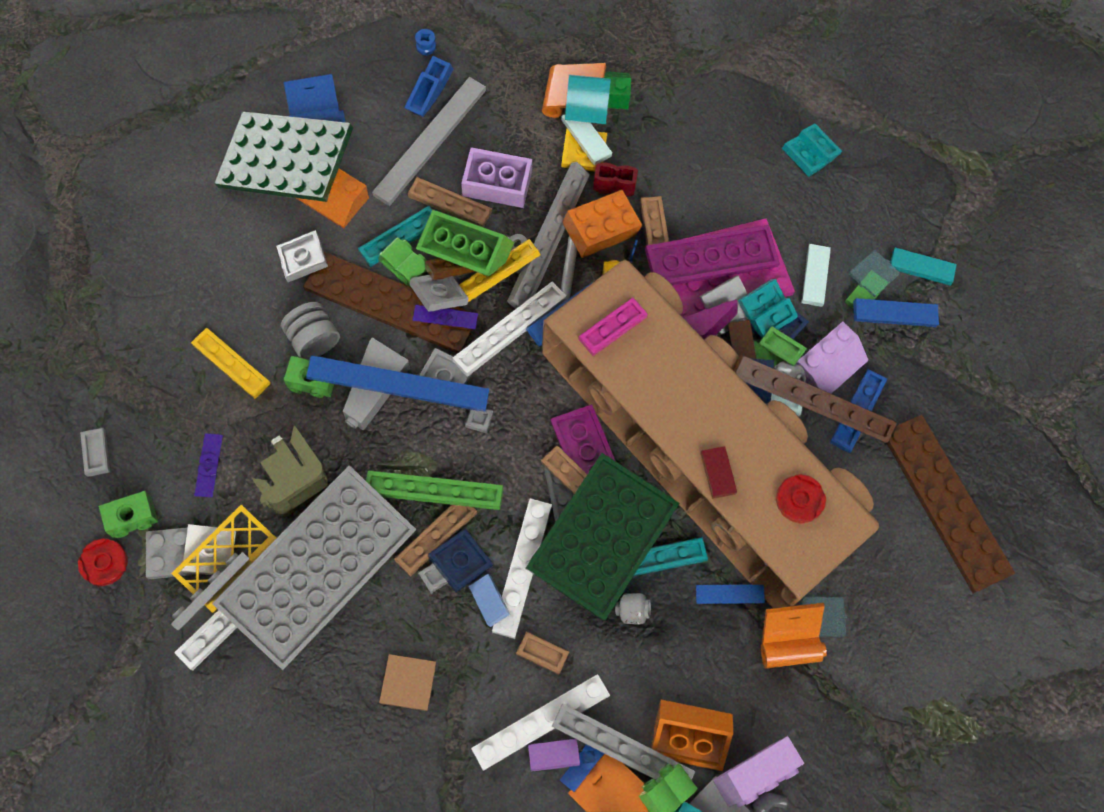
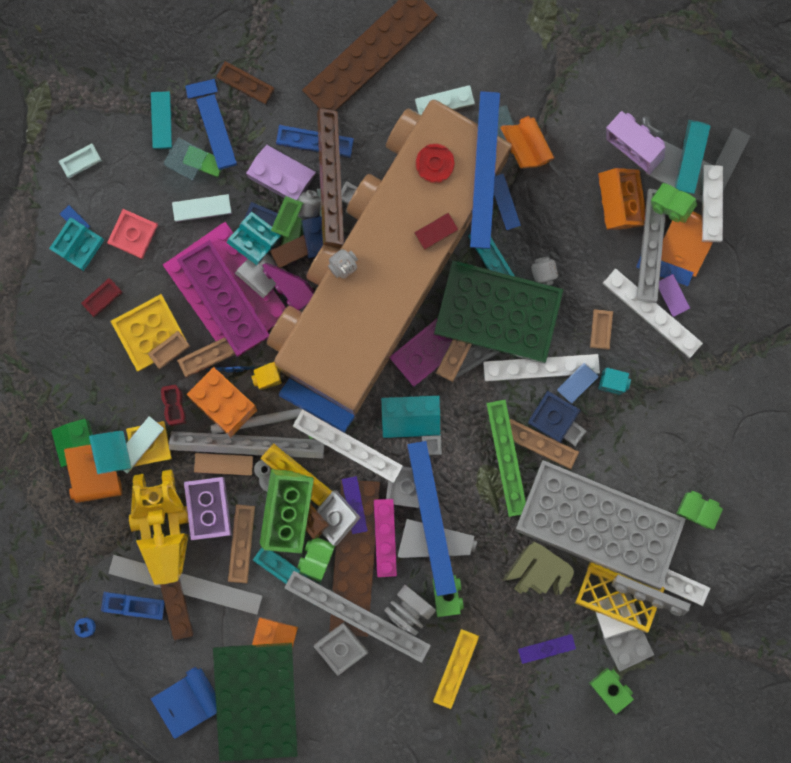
camera: 105 degrees left, 15 degrees up
red tile [78,538,128,586] -> none
light grey tile [80,428,110,477] -> none
medium nougat tile [379,654,437,711] -> none
dark pink tile [578,298,648,356] -> none
none -> light aqua tile [59,143,102,179]
none -> blue window [60,205,90,228]
none -> dark red tile [81,278,123,318]
none -> coral tile [107,209,158,259]
none -> yellow plate [111,294,187,372]
none -> yellow piece [129,470,189,585]
none -> medium nougat tile [148,331,190,369]
none -> reddish brown plate [160,579,194,640]
none -> blue window [185,79,218,99]
none -> medium nougat tile [194,453,253,476]
none -> reddish brown tile [216,61,275,105]
none -> light grey plate [285,571,431,663]
none -> light grey head [328,249,358,279]
none -> dark pink plate [374,499,397,577]
none -> teal slope [381,396,440,438]
none -> light aqua plate [415,85,475,115]
none -> blue tile [470,91,500,249]
none -> teal brick [598,368,631,395]
none -> bright green brick [676,491,723,530]

